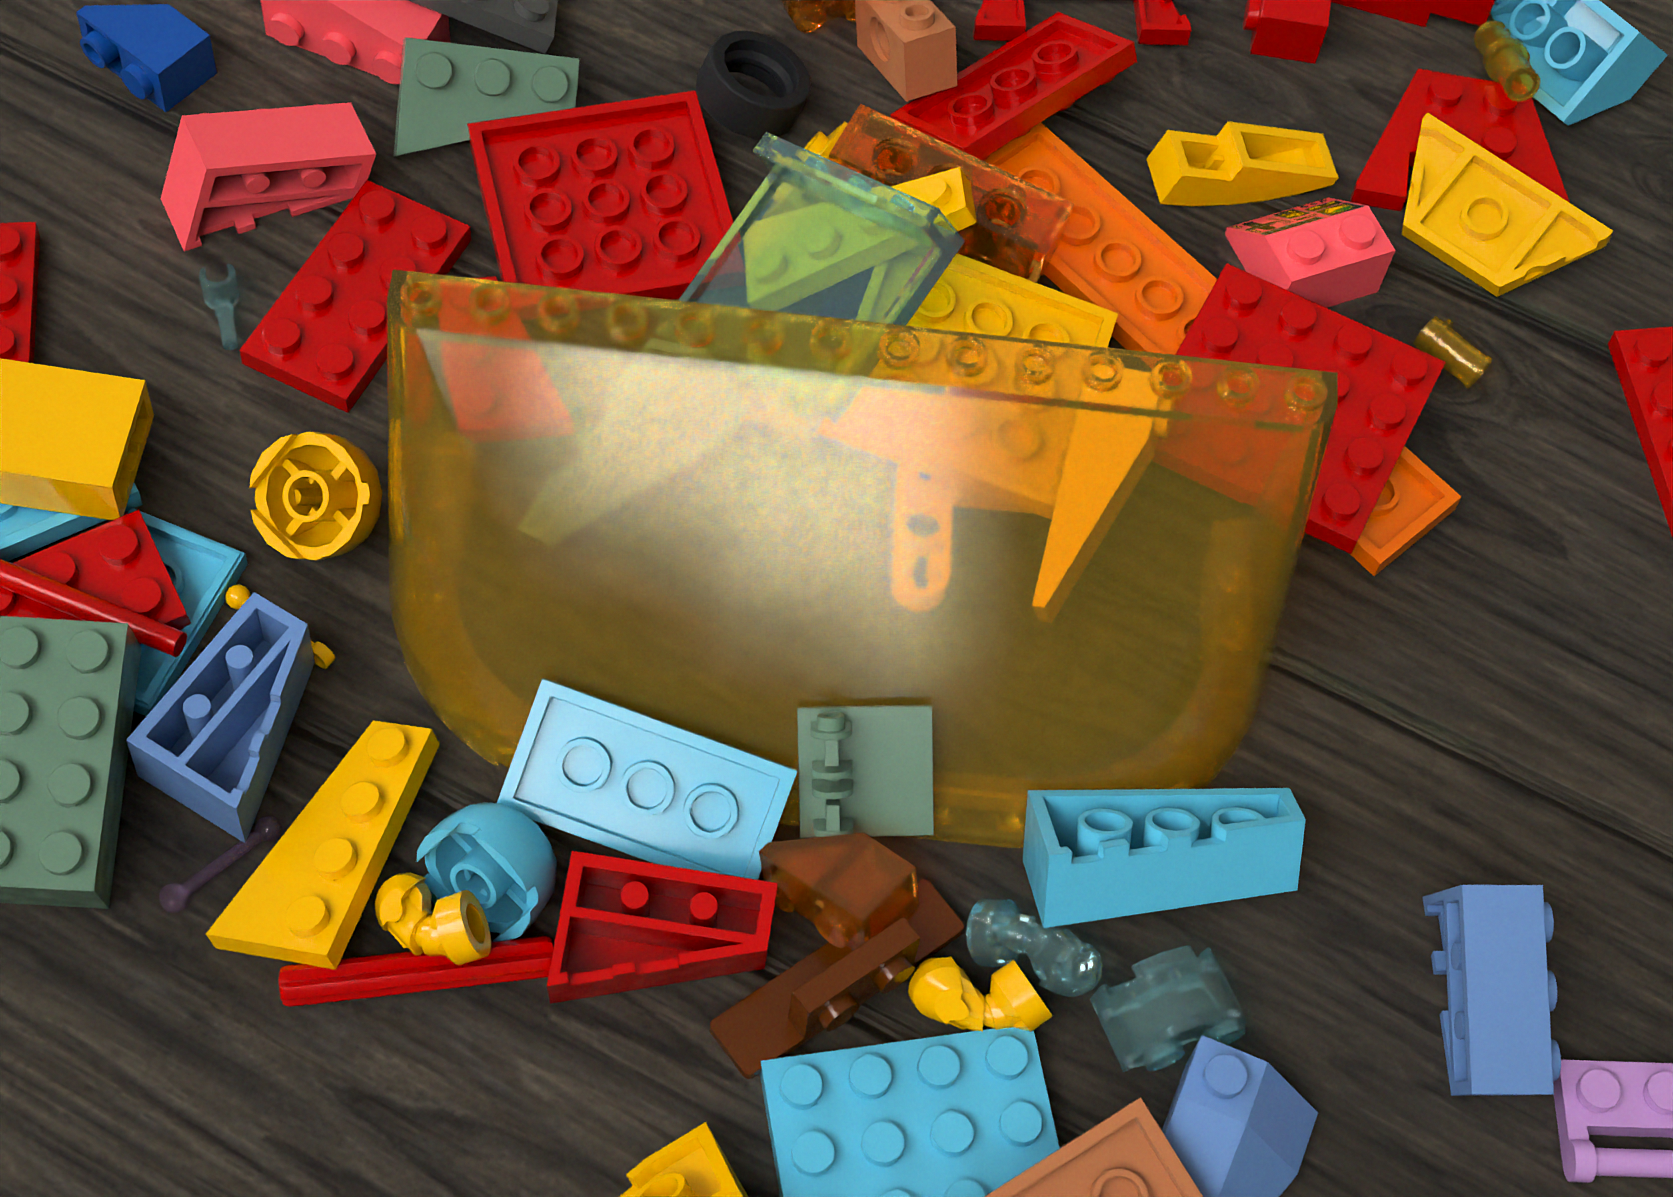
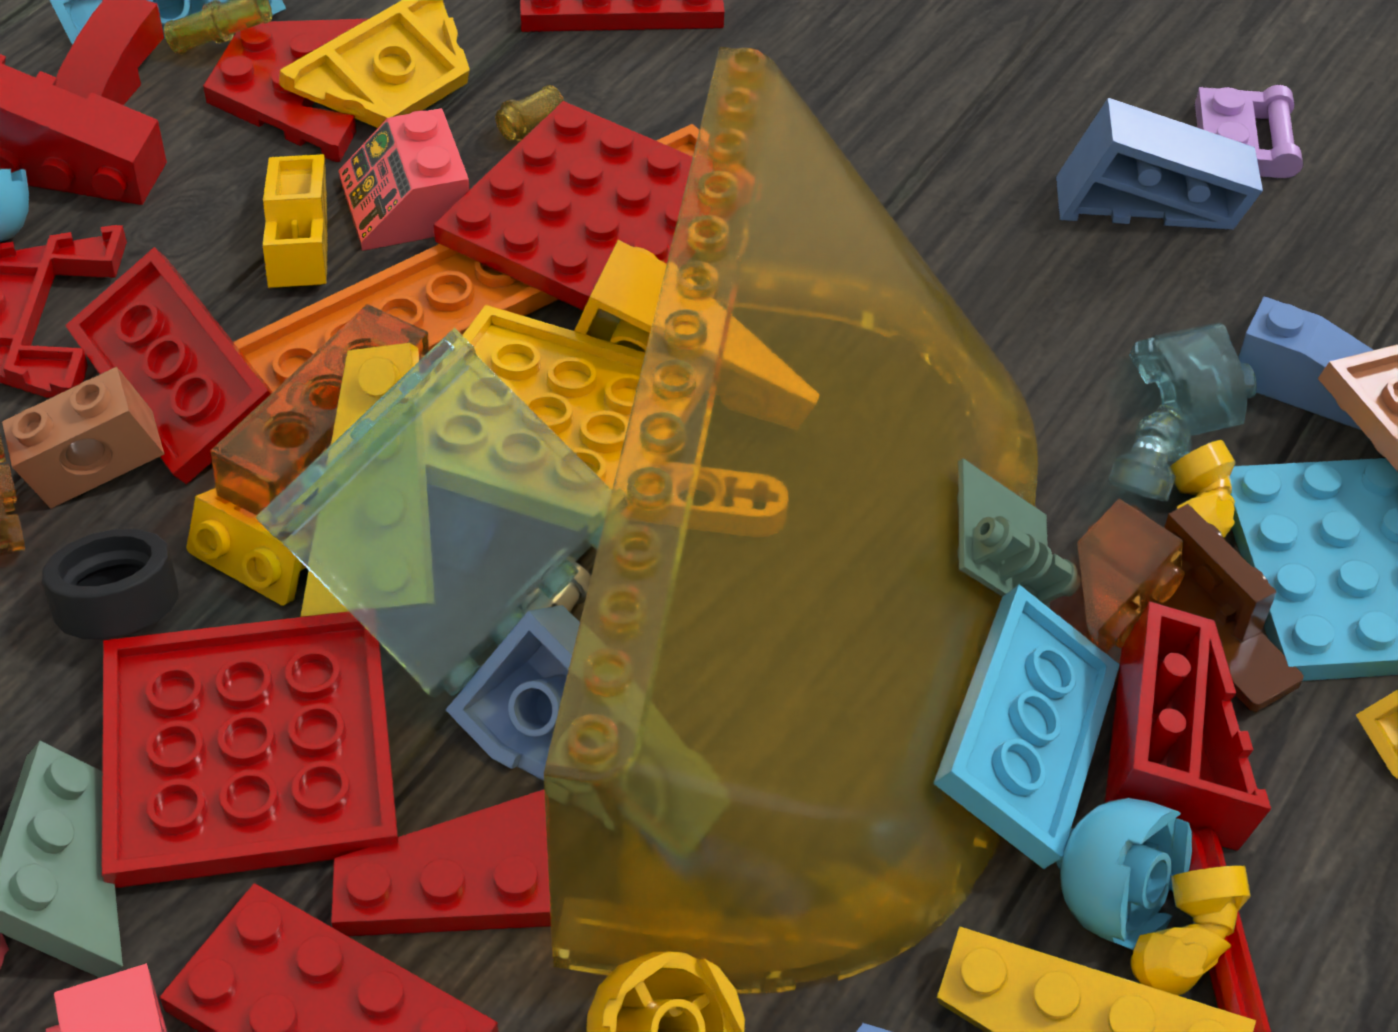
camera: 80 degrees left, 10 degrees down
medium azure wedge [1023,788,1306,928] -> none

